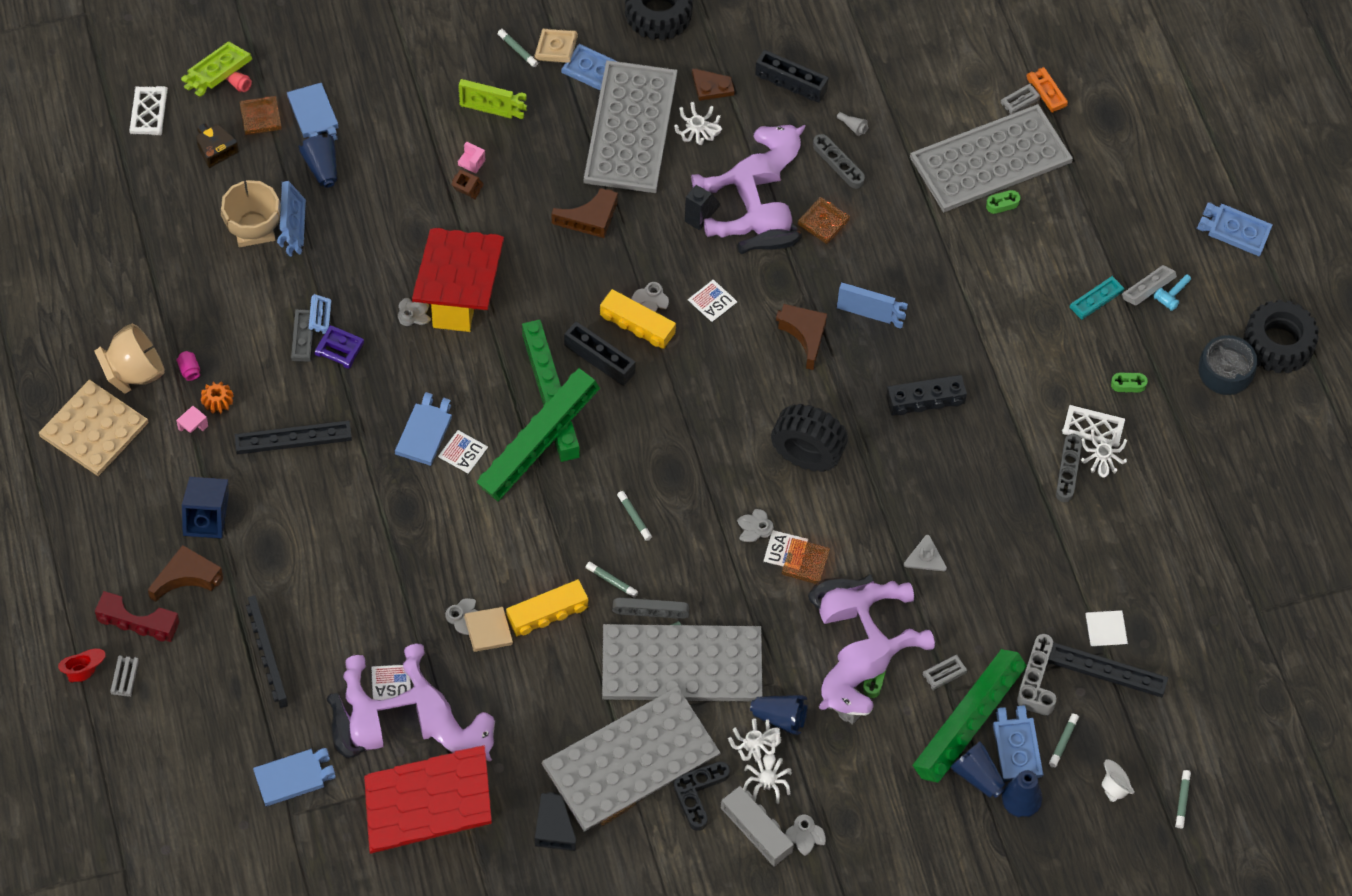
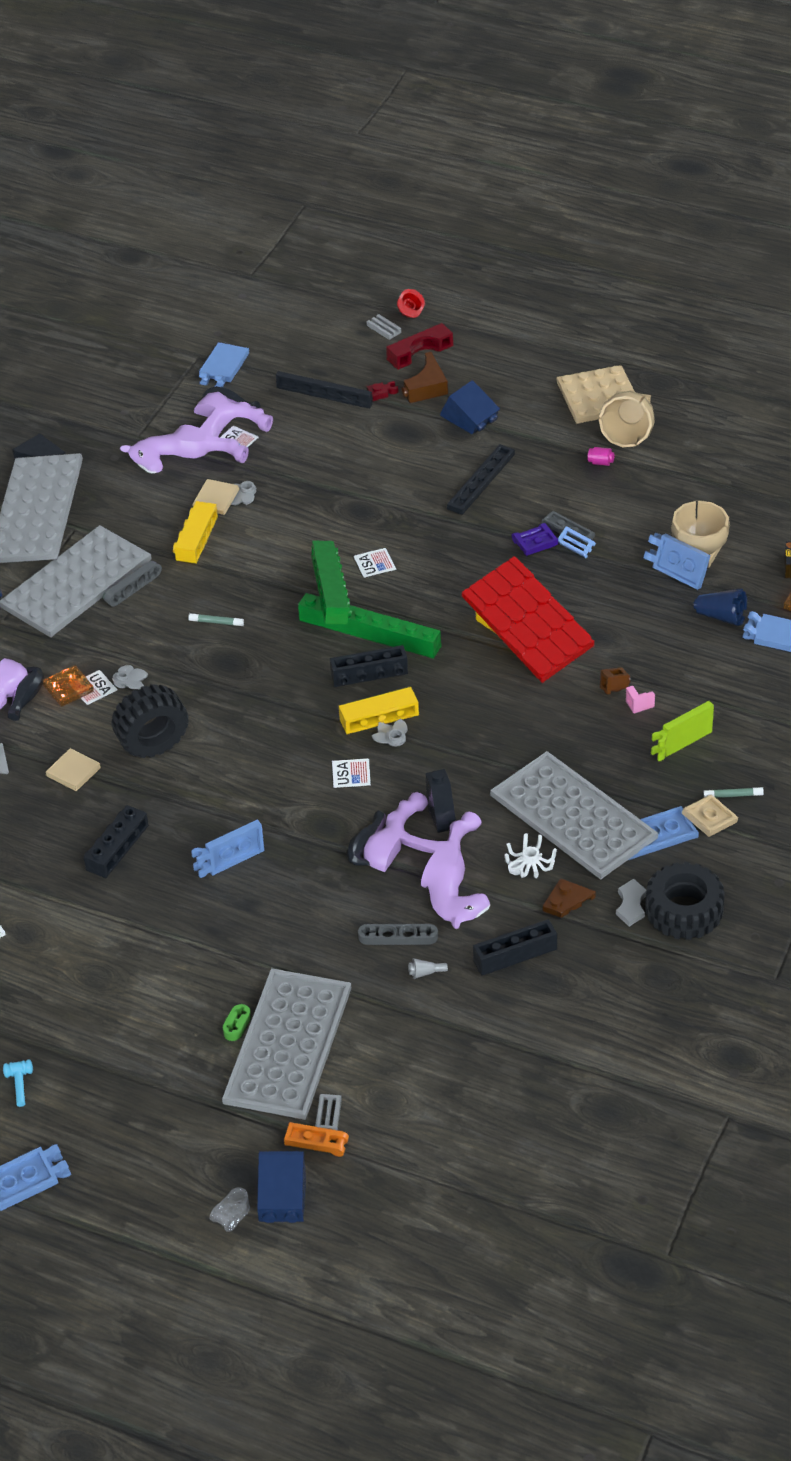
camera: 135 degrees right, 15 degrees down
bright pink panel [176,406,208,433] -> none
orange gear [201,381,233,414] -> none
red piece [364,745,492,854] -> none
medium blue tile [395,392,452,466] -> none
reddish brown arch [551,188,618,238] -> none
sand green bar [586,561,638,598] -> none
reddish brown arch [776,304,827,370] -> none
clear orange plate [798,197,850,244] -> none
teal tile [1070,276,1125,320] -> none
light grey plate [1122,265,1177,306] -> none
none -> tan tile [46,748,101,791]
none -> clear piece [210,1188,250,1232]
none -> dark blue slope [257,1151,306,1223]
none -> dark red plate [367,381,398,401]
none -> light grey tile [616,879,646,926]

